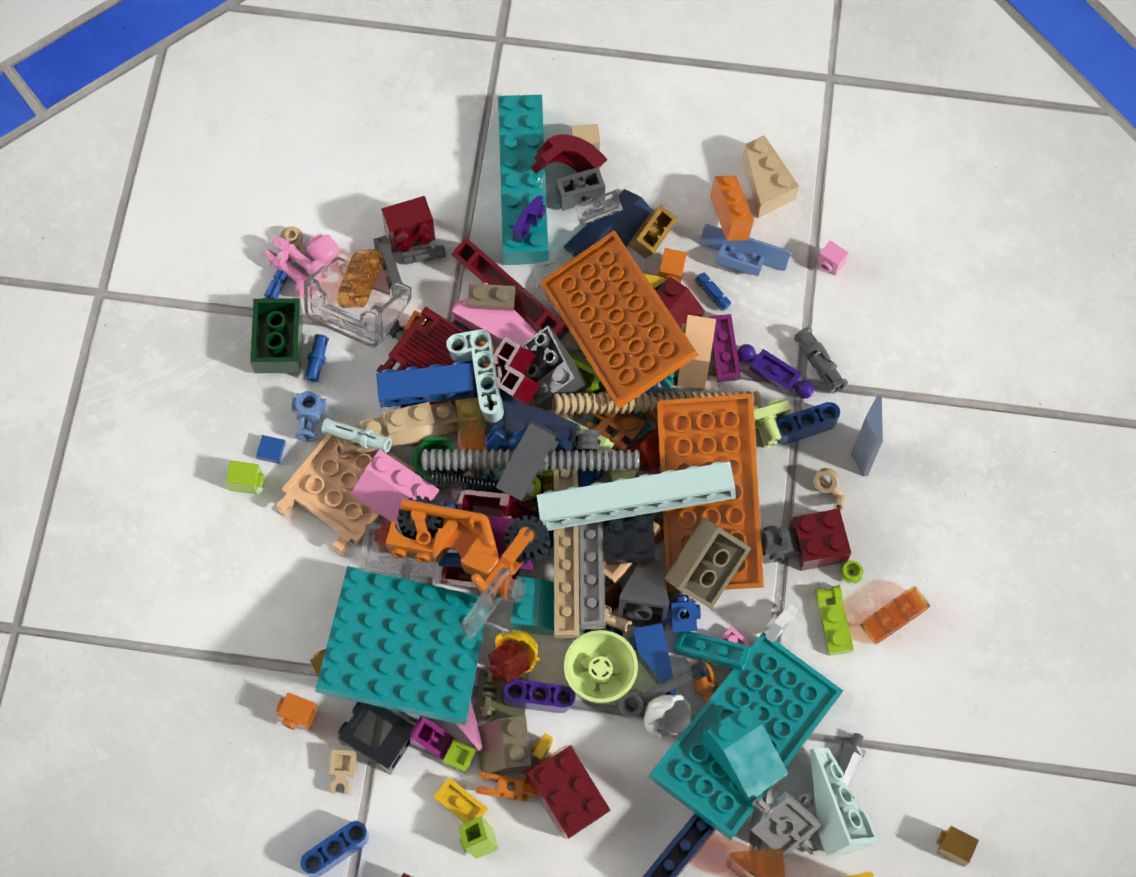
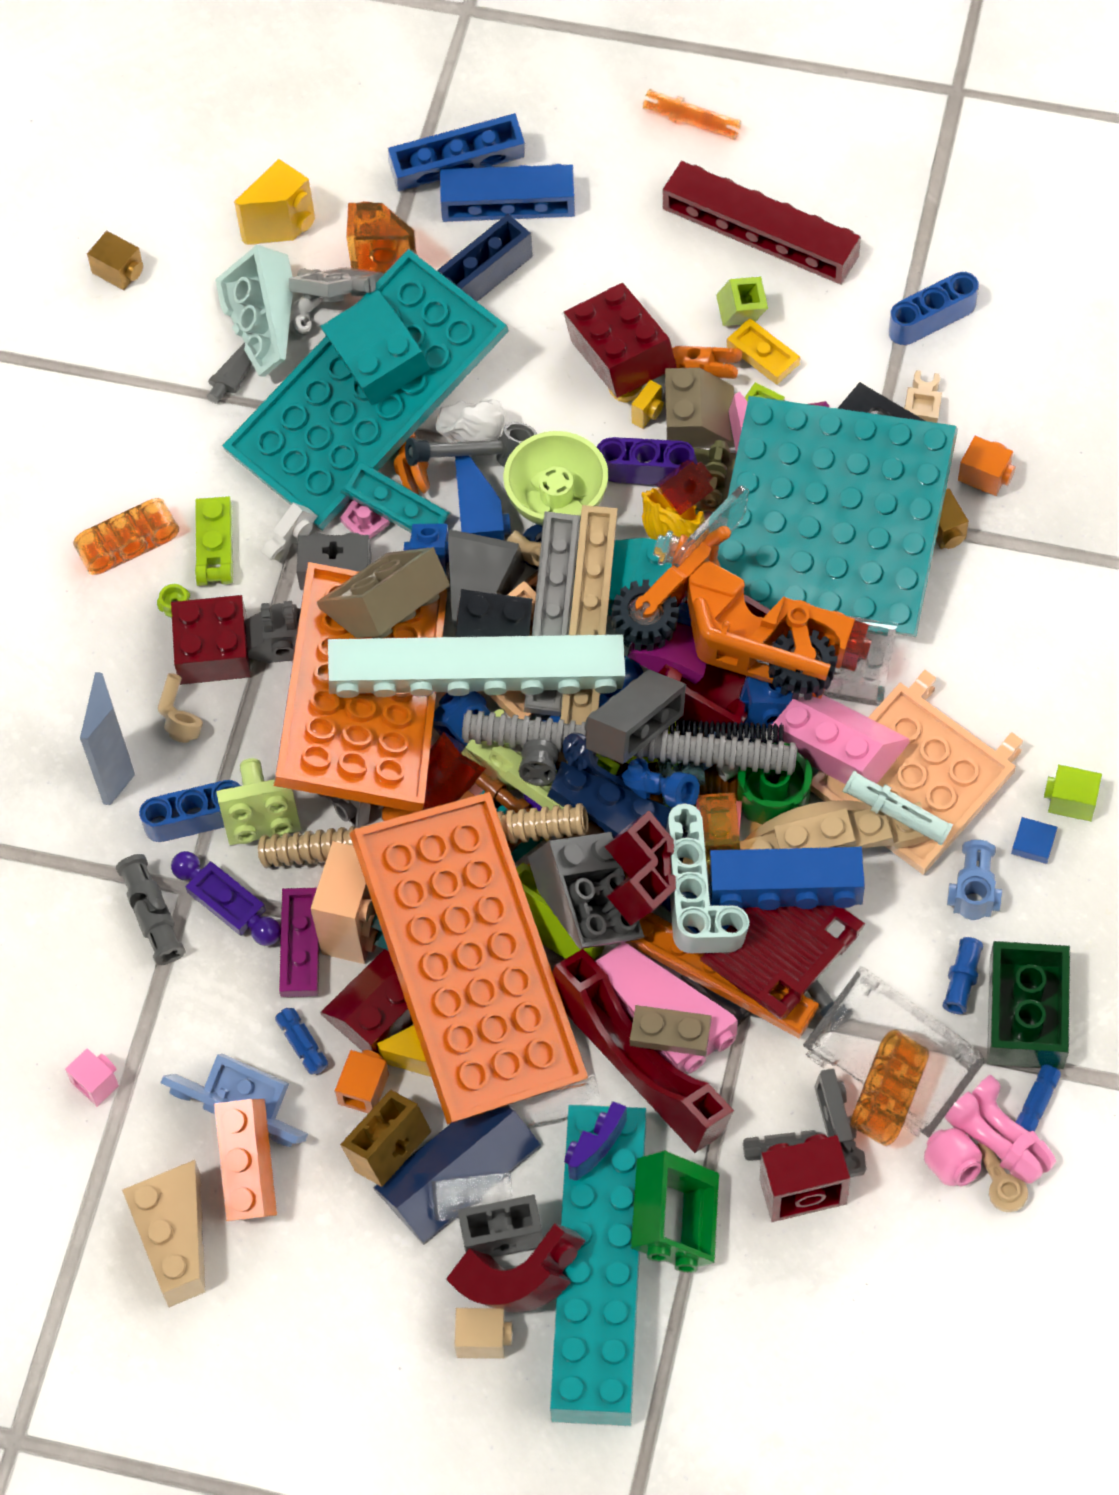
camera: 170 degrees left, 5 degrees down
none -> dark grey brick [296,533,372,590]
none -> green window [631,1150,719,1272]

